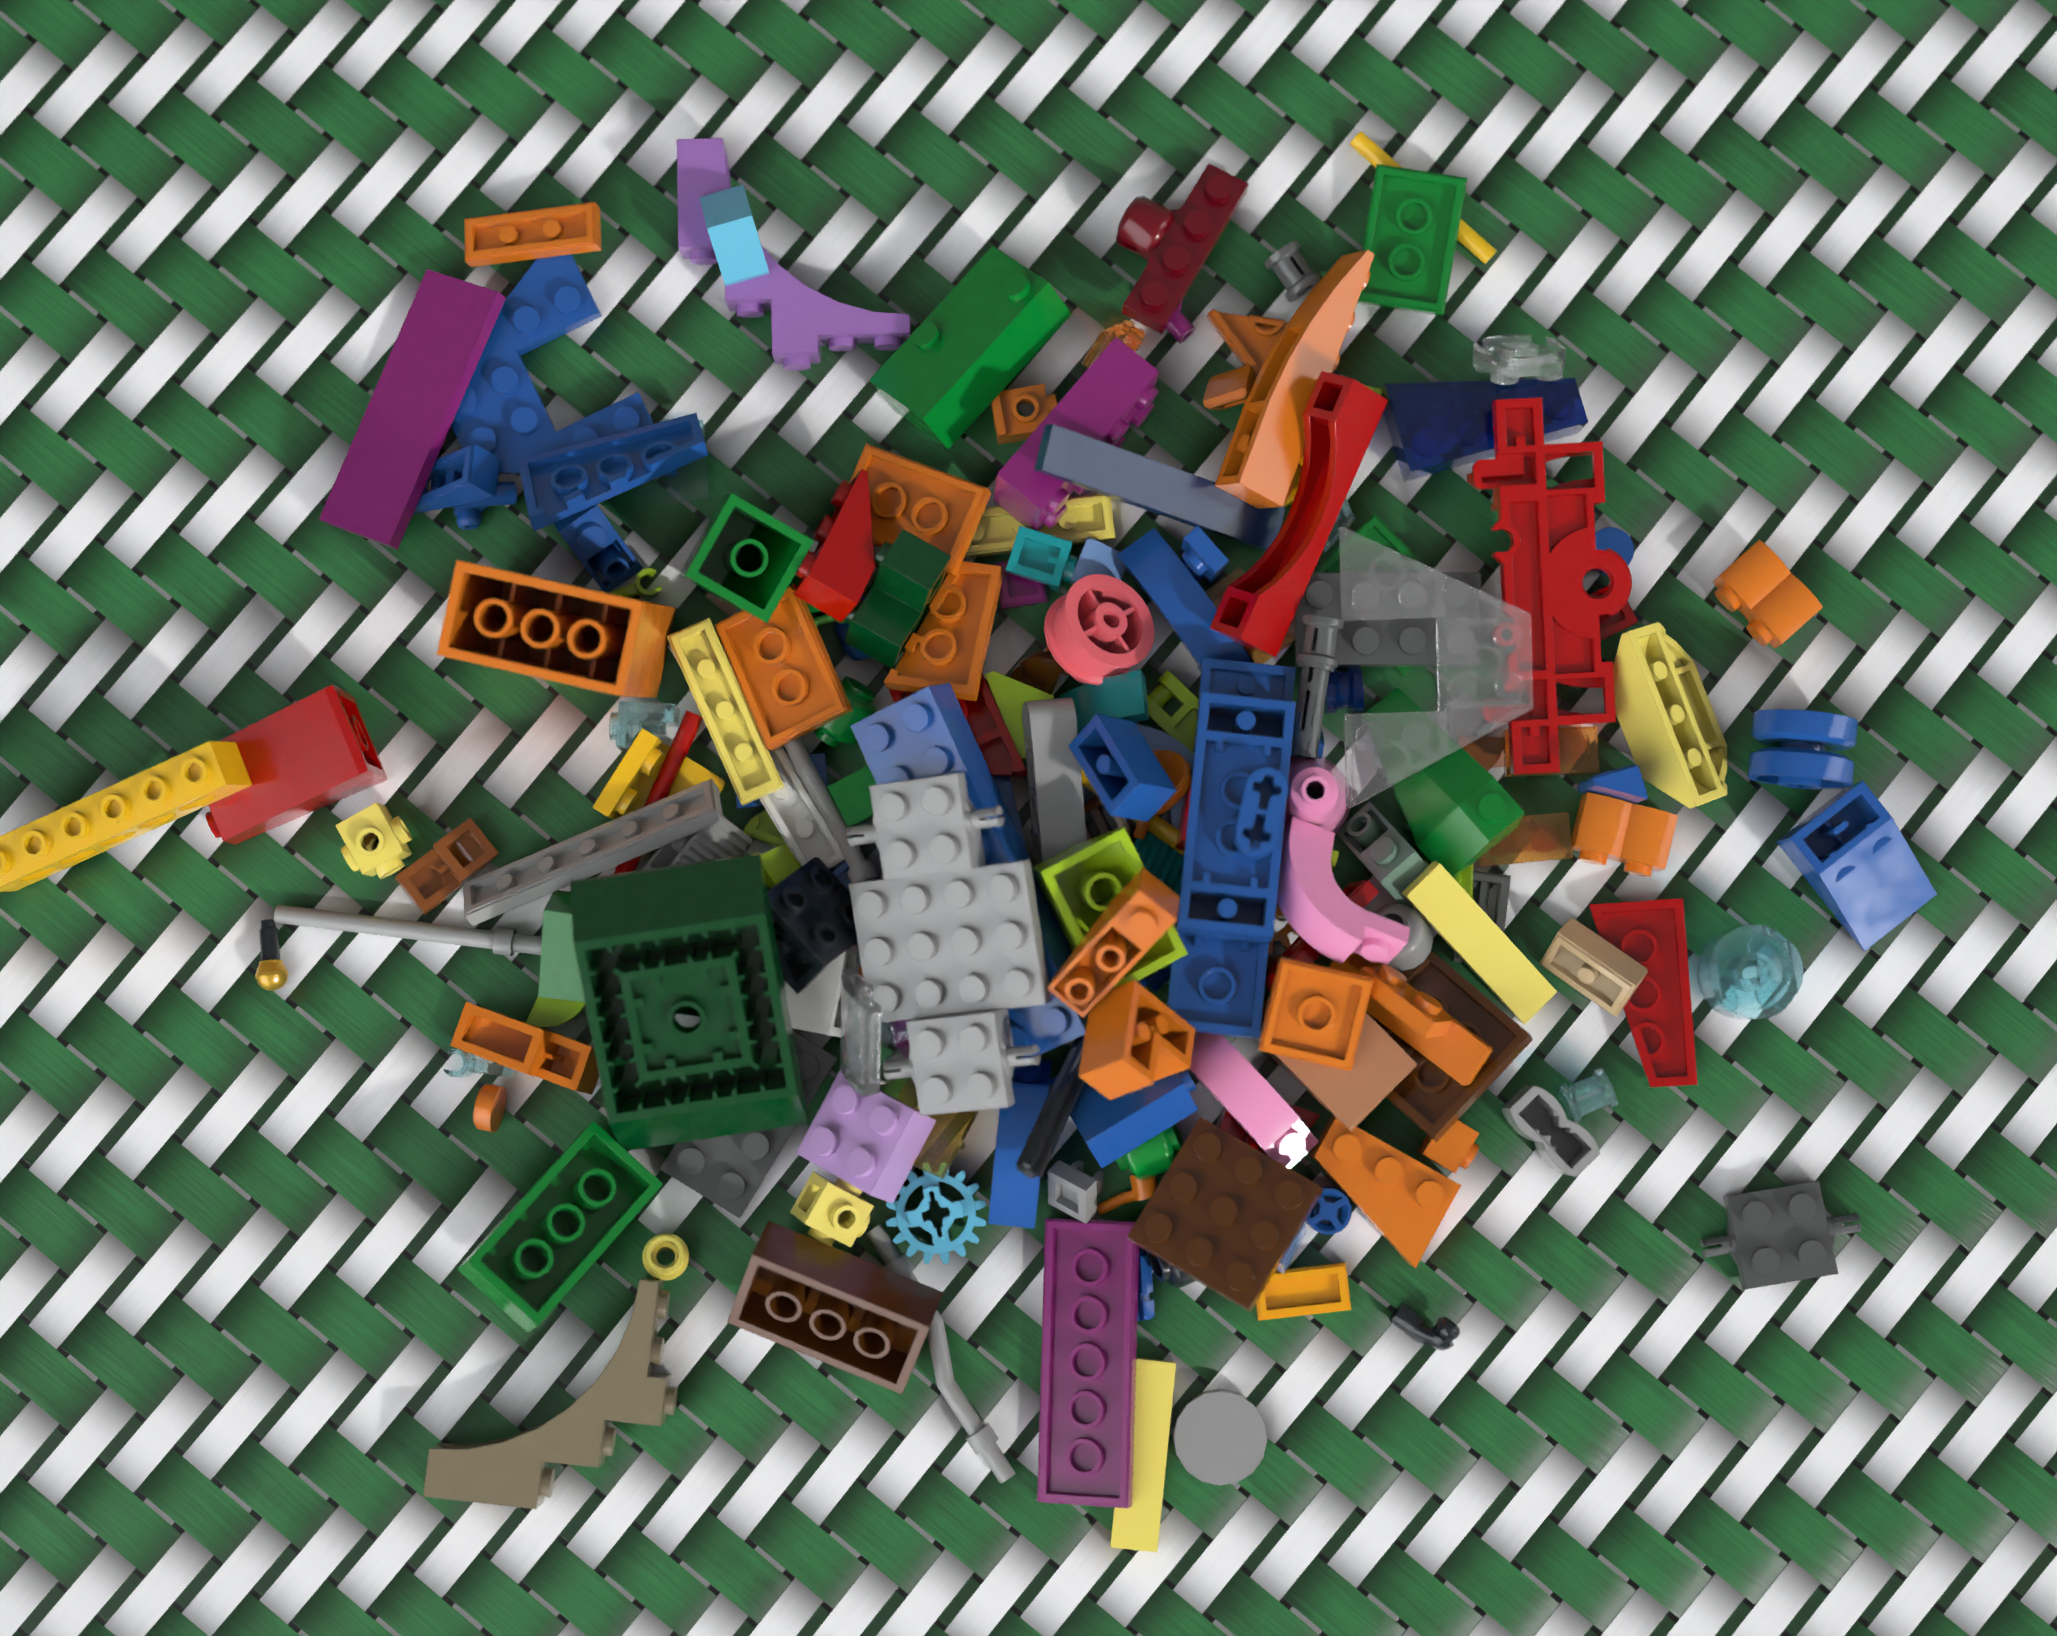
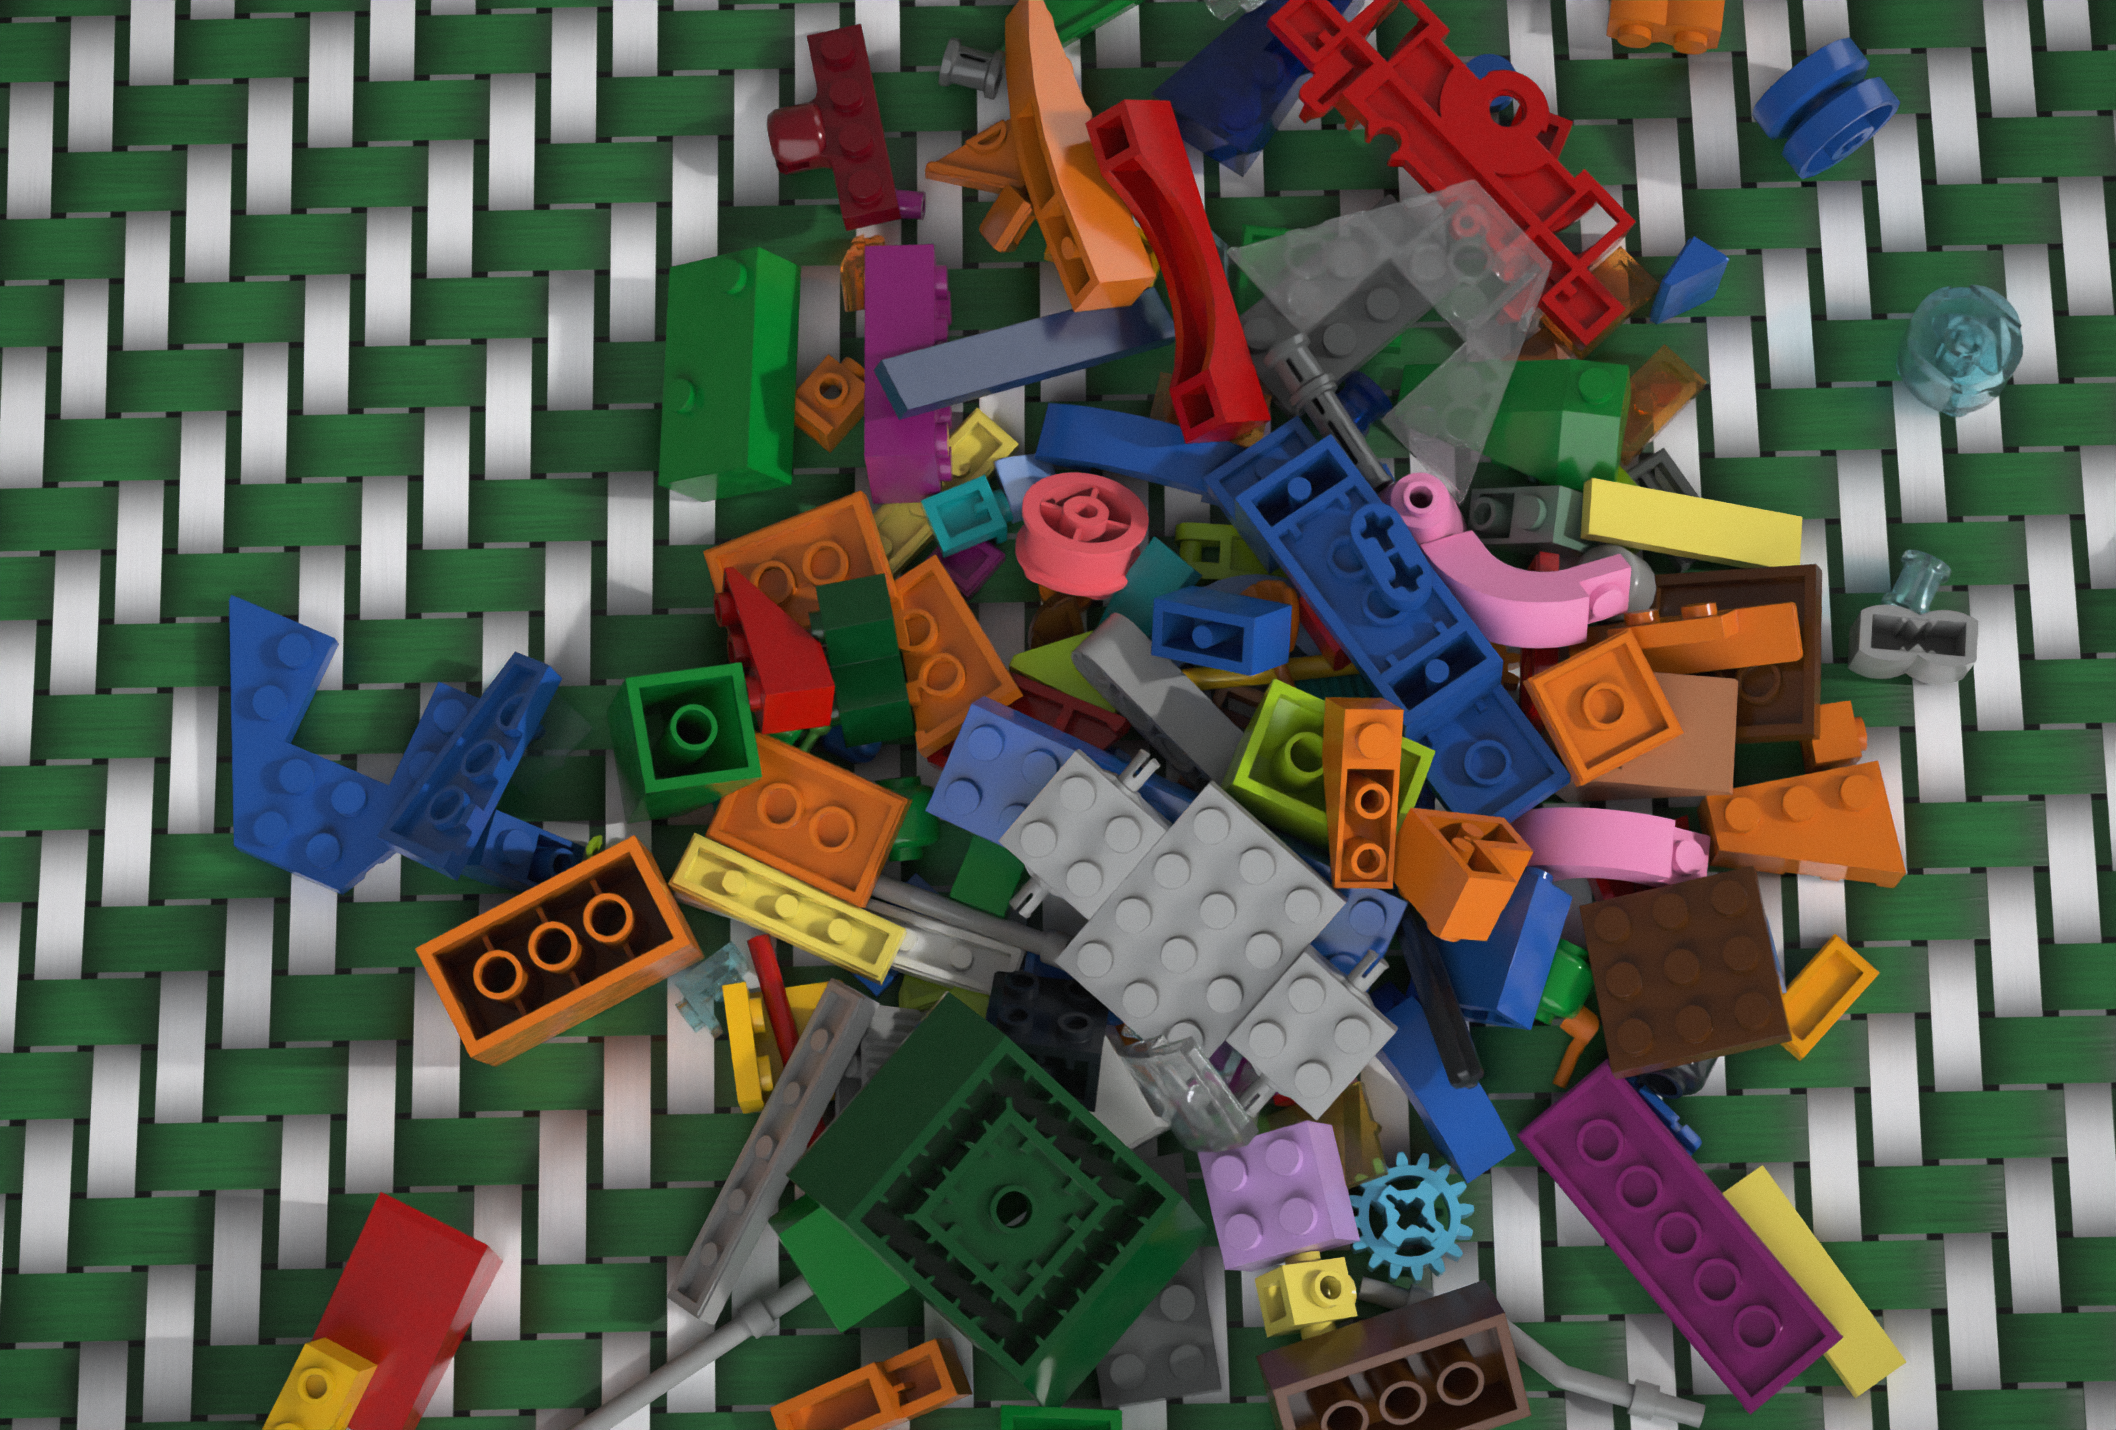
camera: 40 degrees left, 10 degrees down
magenta tile [319,269,506,550] -> none
light yellow brick [335,802,412,879] -> none
dark orange slope [395,818,499,915] -> none
blue slope [413,443,499,514] -> none
blue arm [453,482,517,530] -> none
orange tile [464,202,601,267] -> none
lime tile [526,997,586,1027] -> none
medium lavender arch [677,138,911,371] -> none
medium azure slope [699,185,770,287] -> none
light grey tile [1048,1160,1104,1224] -> none
light grey tile [1173,1389,1267,1486] -> none
blue plate [1179,526,1229,587] -> none
blue wheel [1305,1187,1351,1234] -> none
black arm [1389,1302,1460,1351] -> none
tan slope [1539,919,1648,1017] -> none
orange brick [1569,792,1678,877] -> none
red wing [1589,898,1698,1087] -> none
light yellow wedge [1613,622,1727,809] -> none
slope [1776,781,1937,951] -> none

